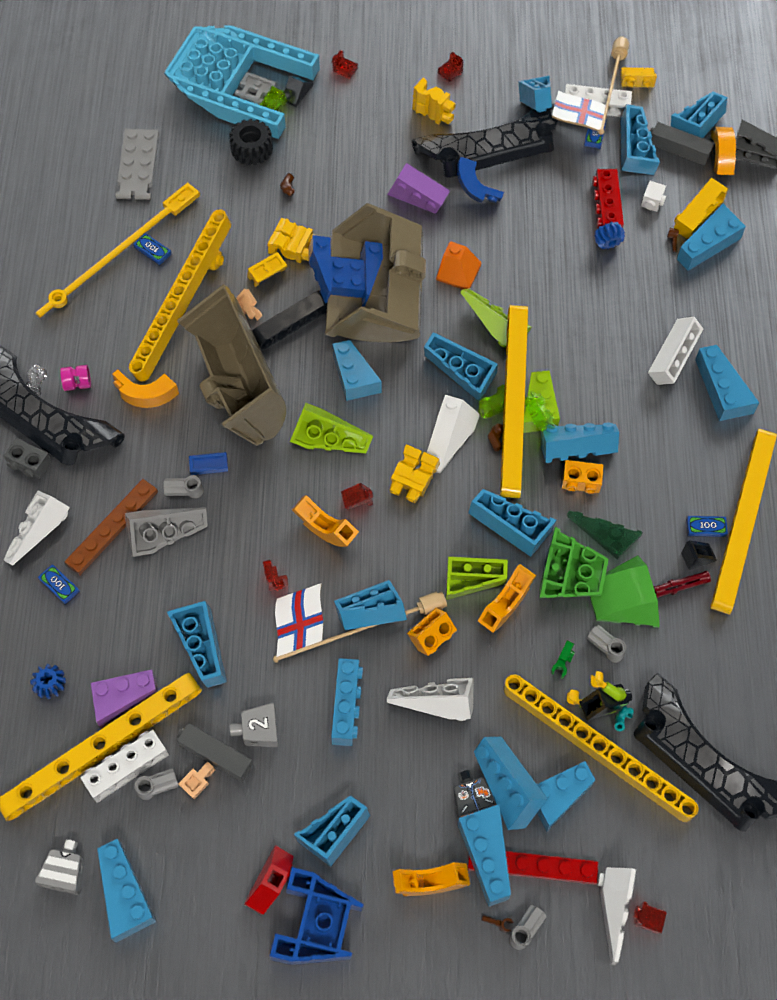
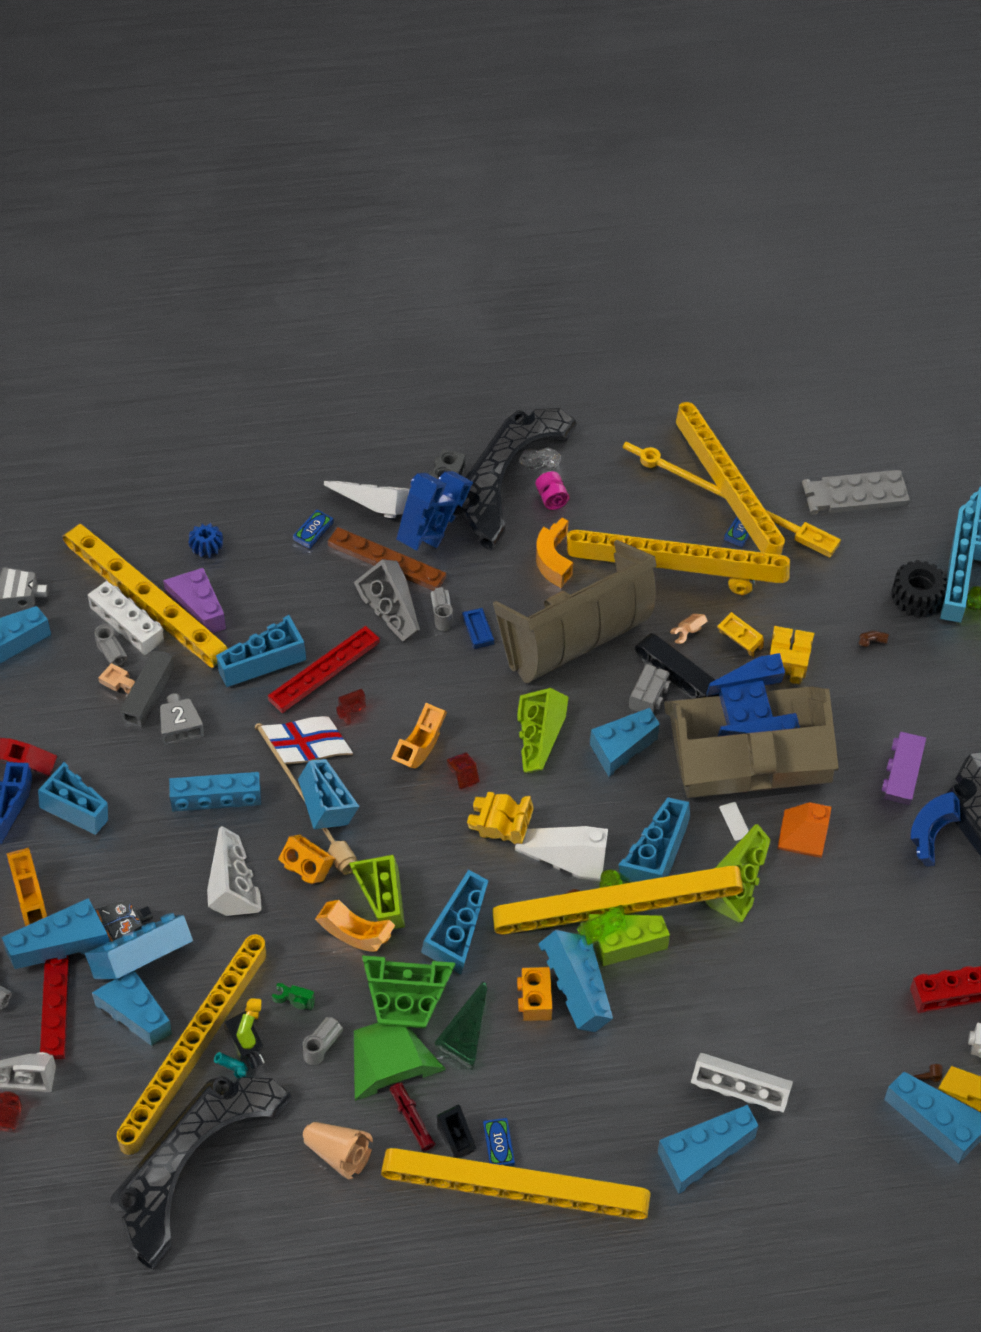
camera: 80 degrees right, 10 degrees down
blue gear [594,222,625,250] -> none
none -> red plate [268,626,380,713]
none -> light nougat cone [303,1122,373,1179]
none -> blue wedge [396,471,473,551]
none -> light grey brick [629,664,671,714]
none -> yellow beam [676,402,785,555]
none -> white sticker [719,802,749,841]

